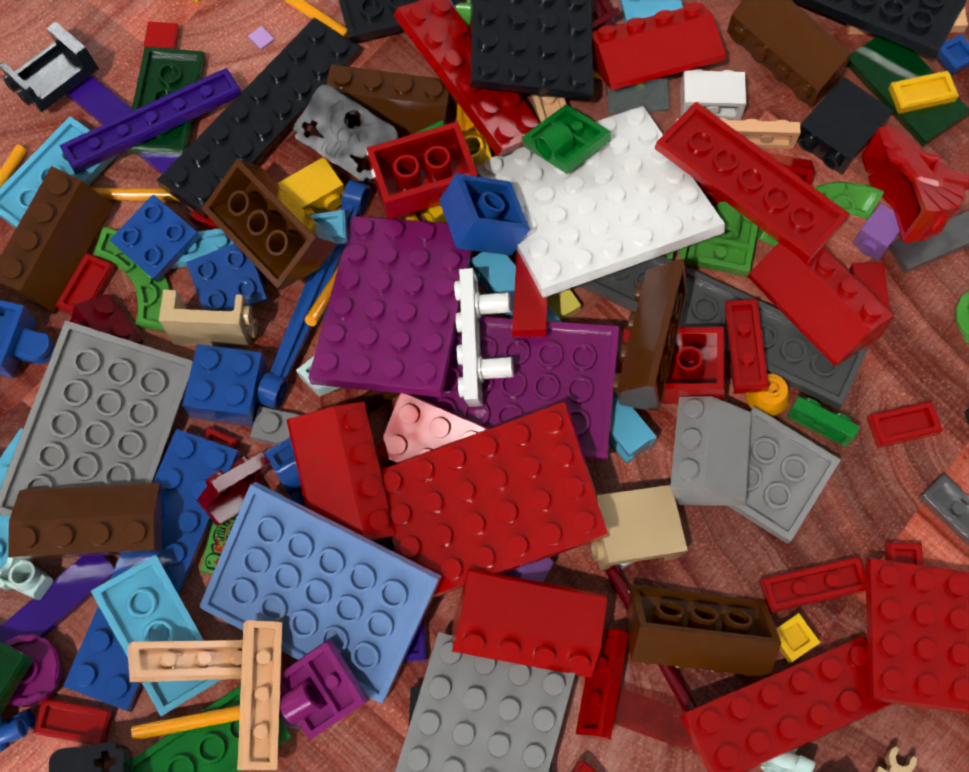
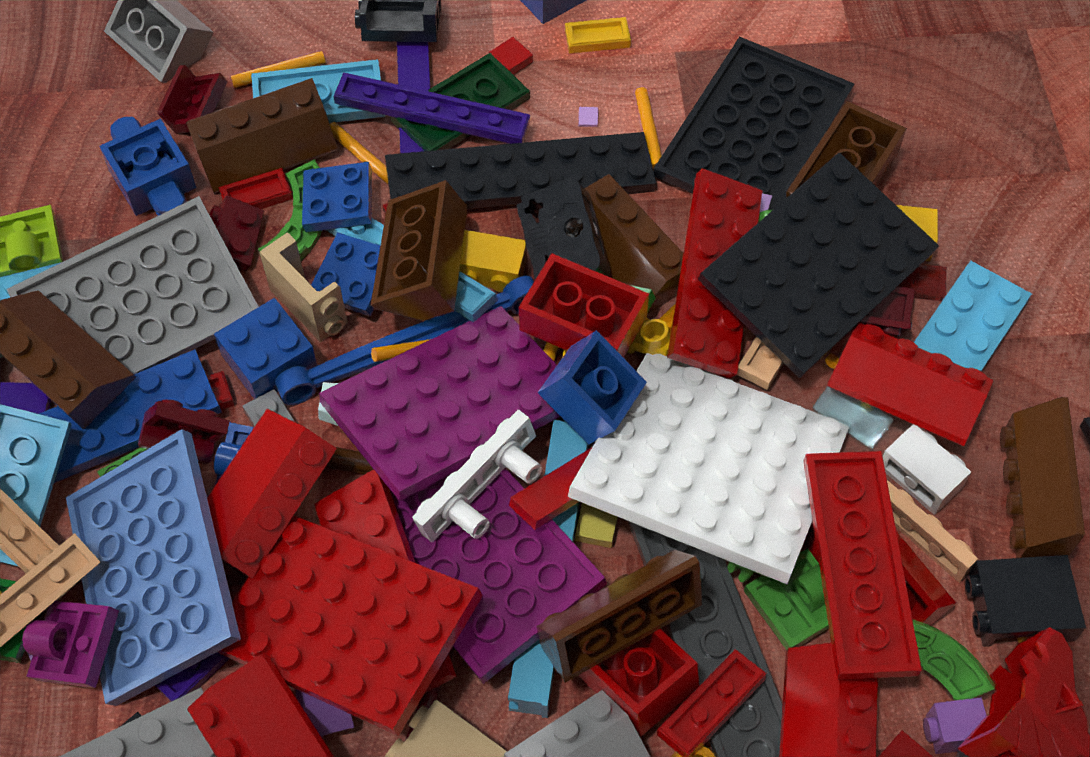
camera: 45 degrees right, 10 degrees down
green plate [522,104,611,174] -> none

